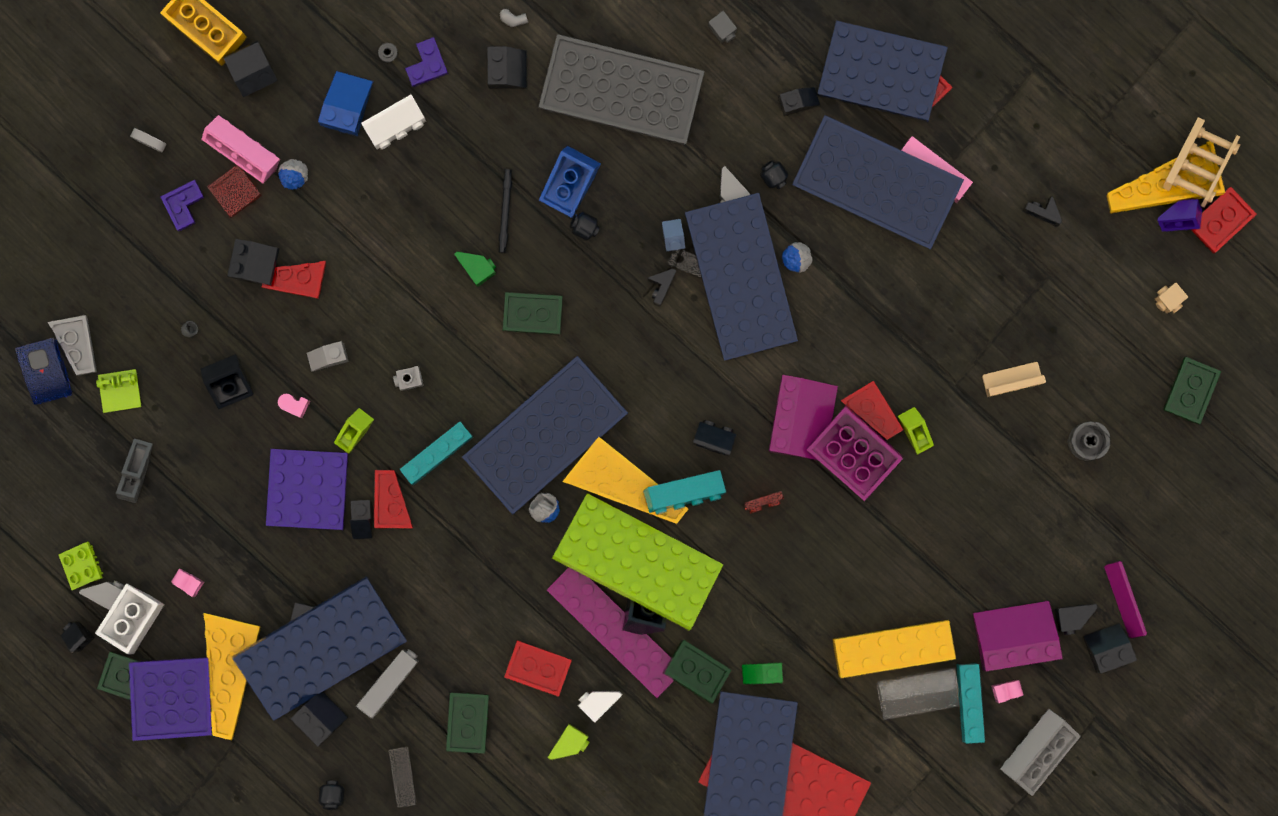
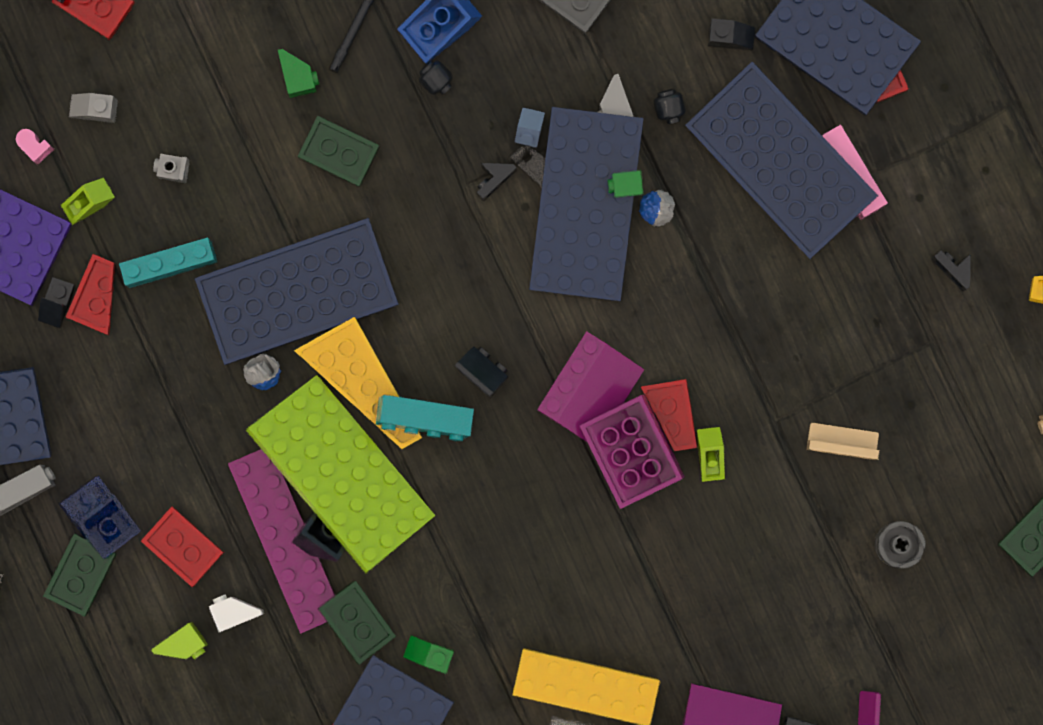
camera: 25 degrees right, 0 degrees up
clear red plate [743,491,784,513] -> none
none -> clear blue slope [58,476,141,559]
none -> green brick [608,171,643,198]

